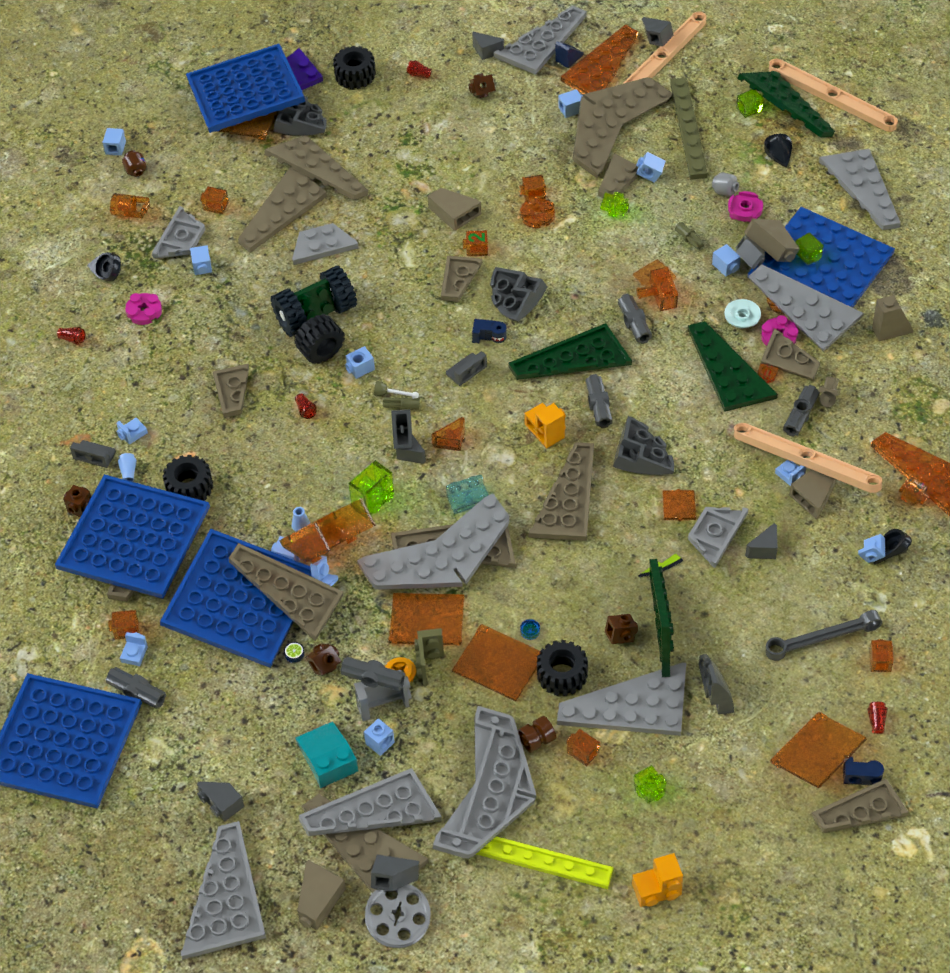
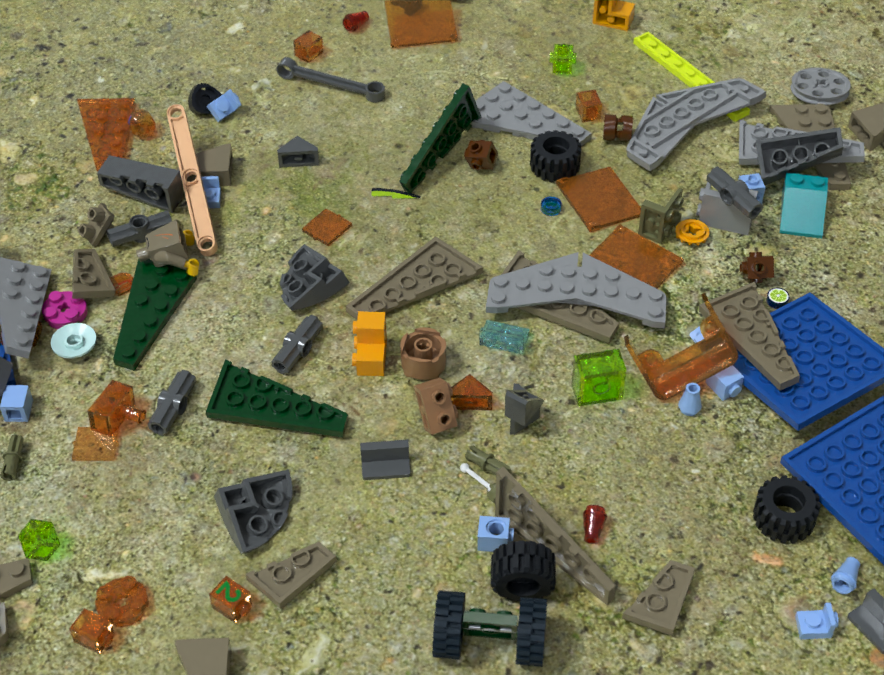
camera: 145 degrees left, 5 degrees down
dark grey slope [371,854,419,891] -> none
dark blue leg [472,319,507,344] -> none
light grey wing [688,507,748,568] -> none
dark grey brick [698,654,734,715] -> none
none -> dark grey wedge [97,155,184,213]
none -> dark tan torso [136,220,199,276]
none -> medium nougat brick [400,327,446,380]
none -> medium nougat brick [414,377,459,435]
none -> dark tan wing [495,466,616,605]
none -> dark grey wedge [756,127,843,185]

